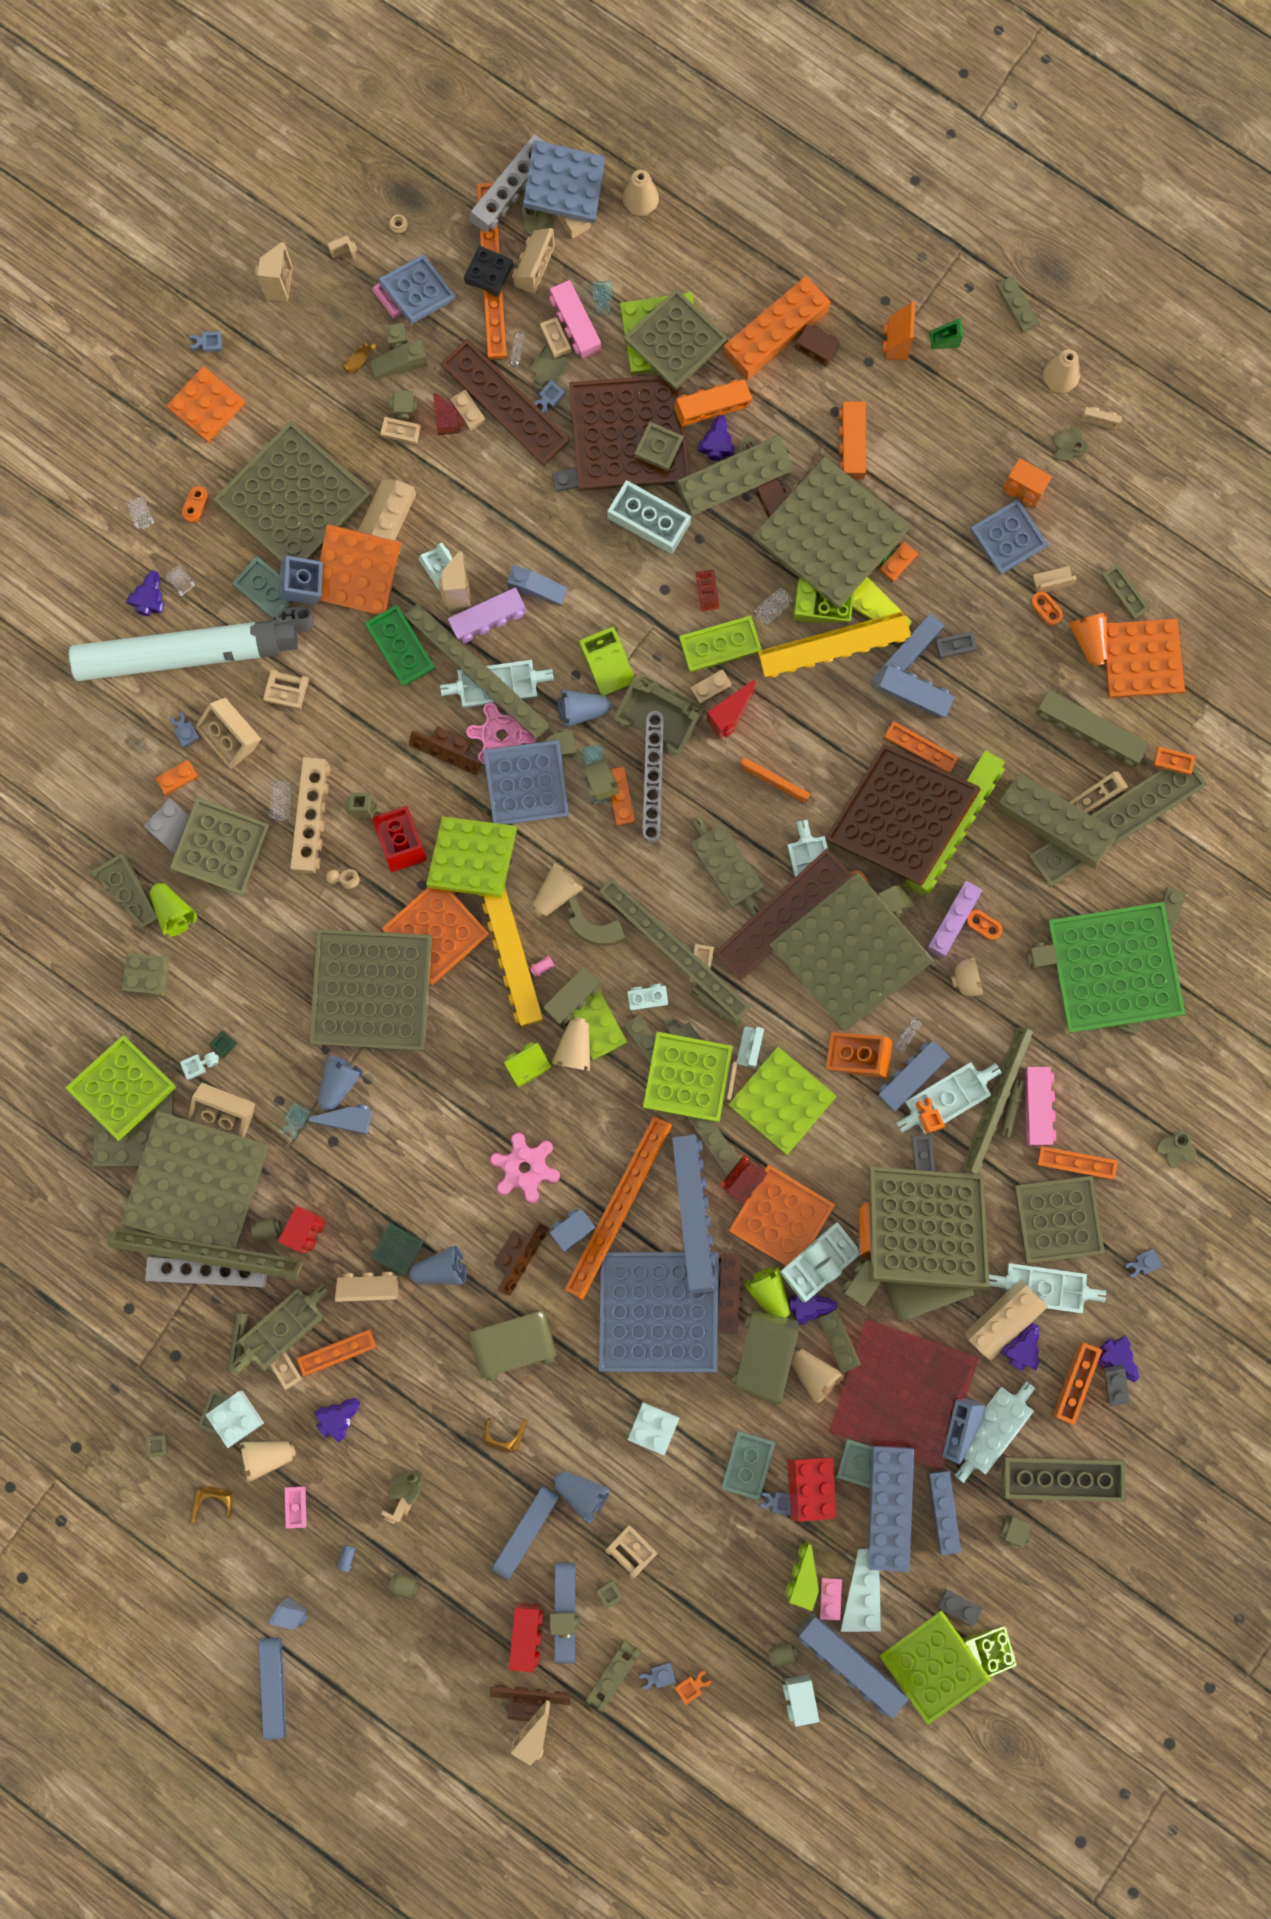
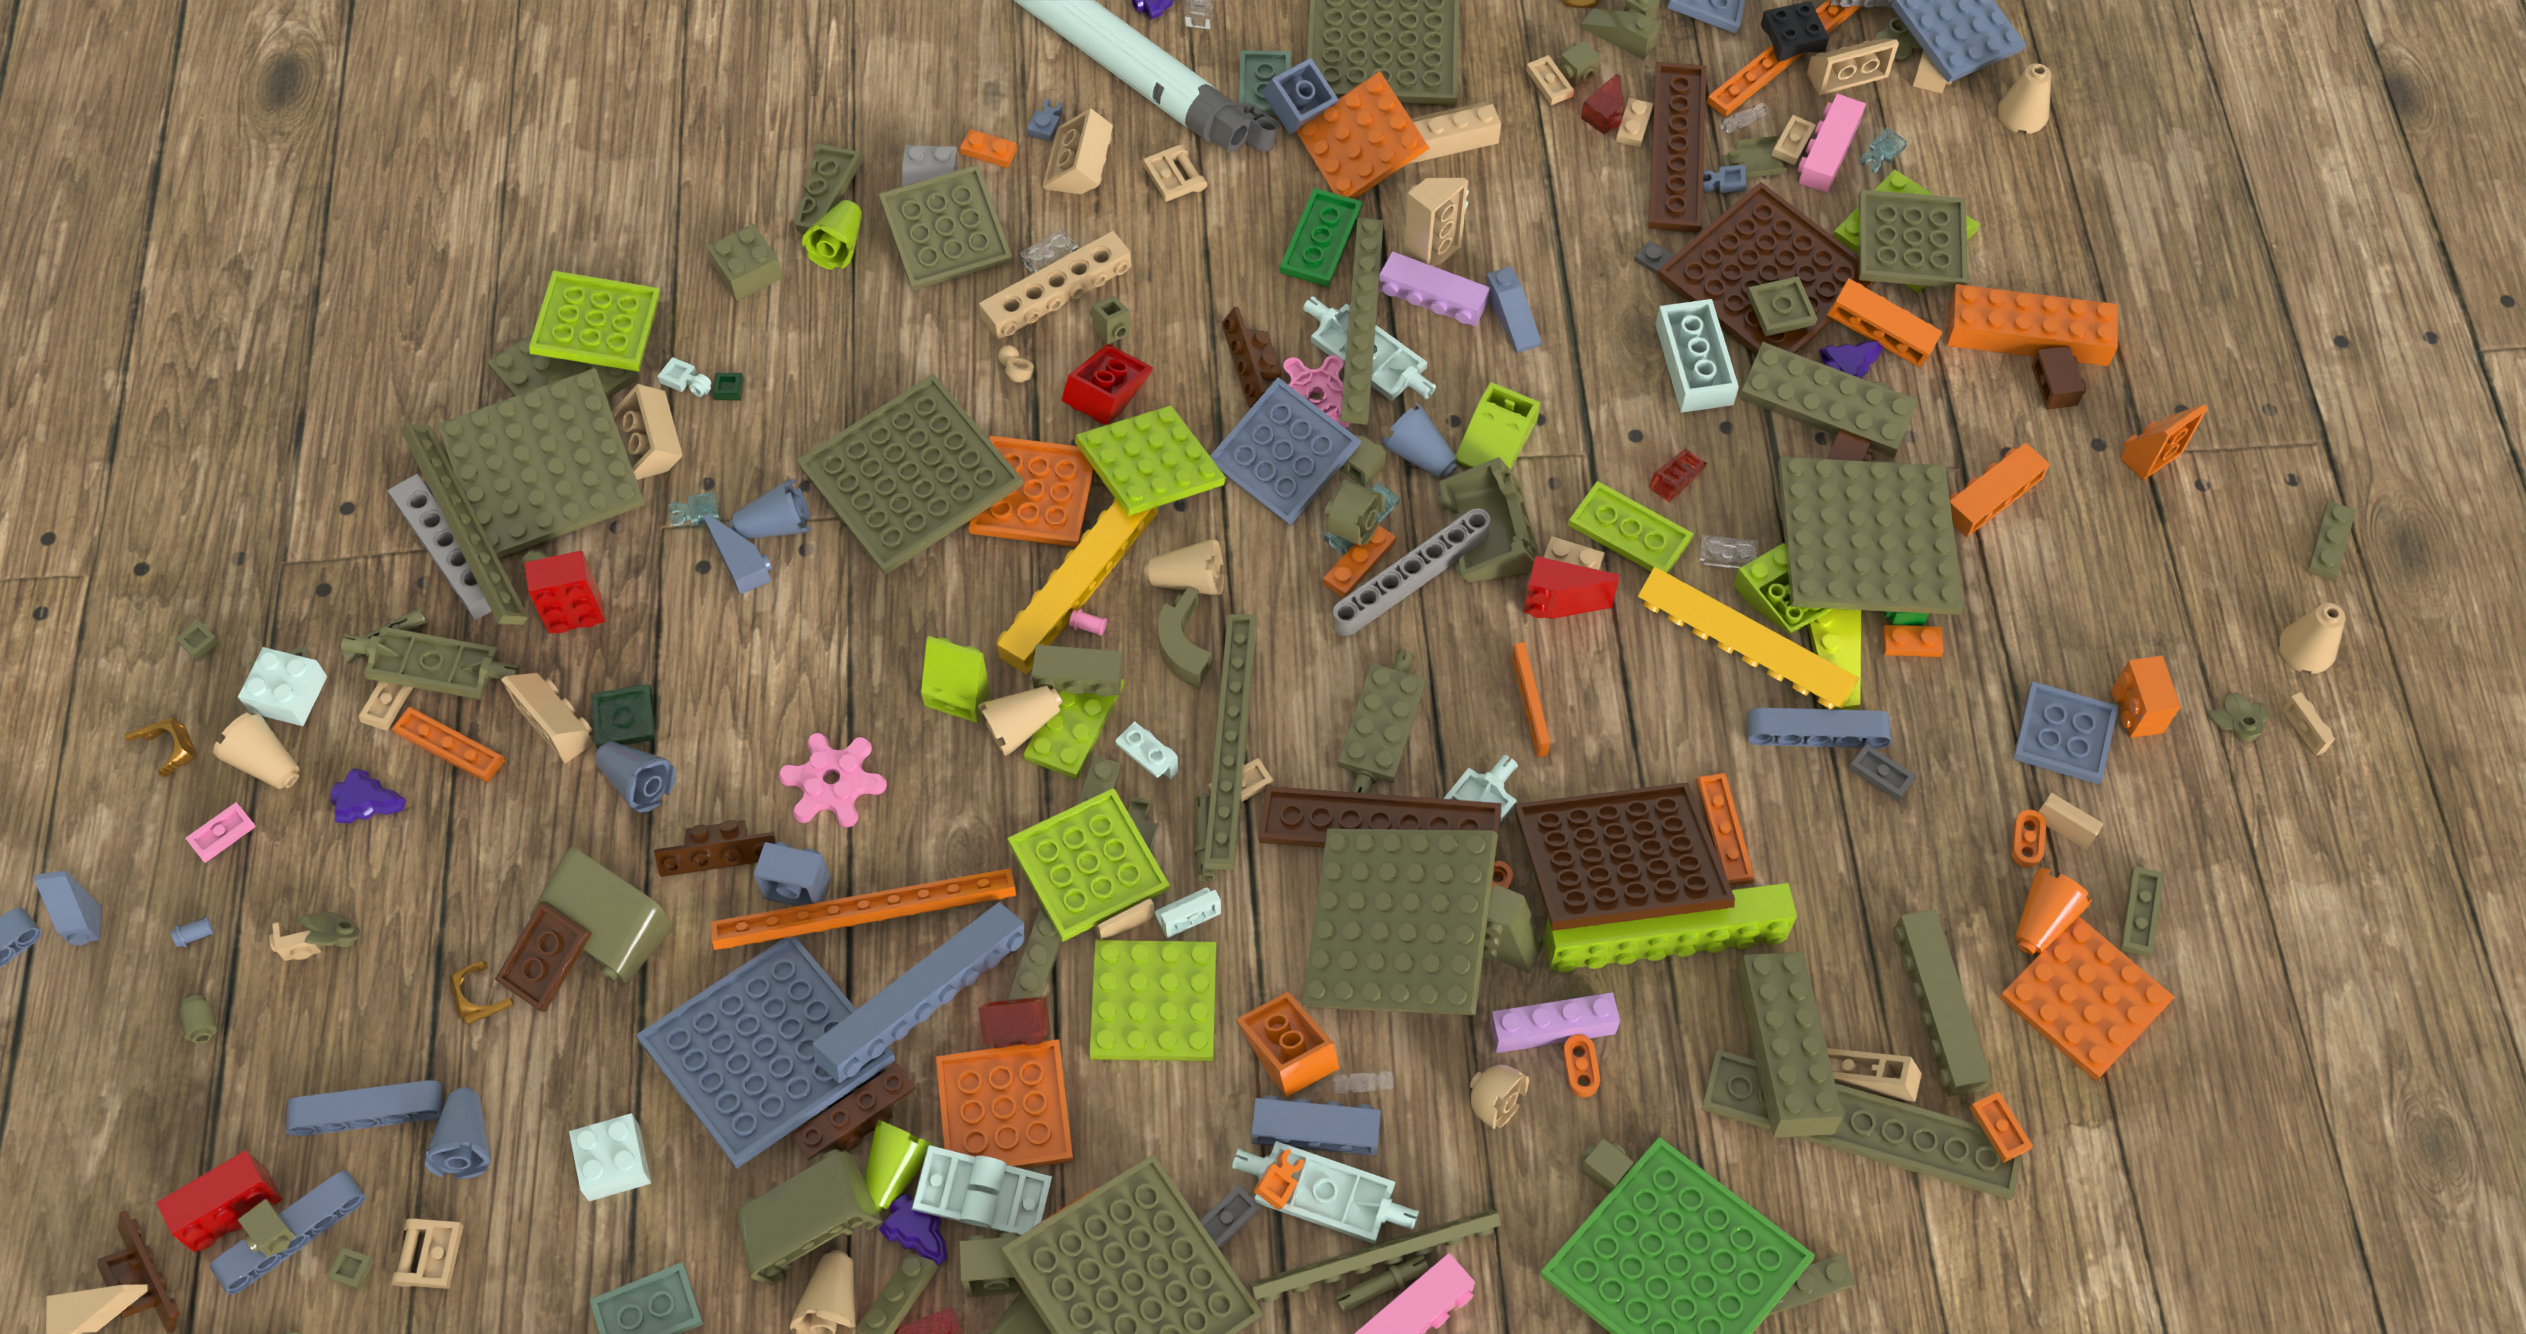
camera: 50 degrees right, 20 degrees down
sand blue brick [874,664,955,718] -> none
green slope [930,319,963,349] -> none
none -> reddish brown tile [495,901,592,1012]

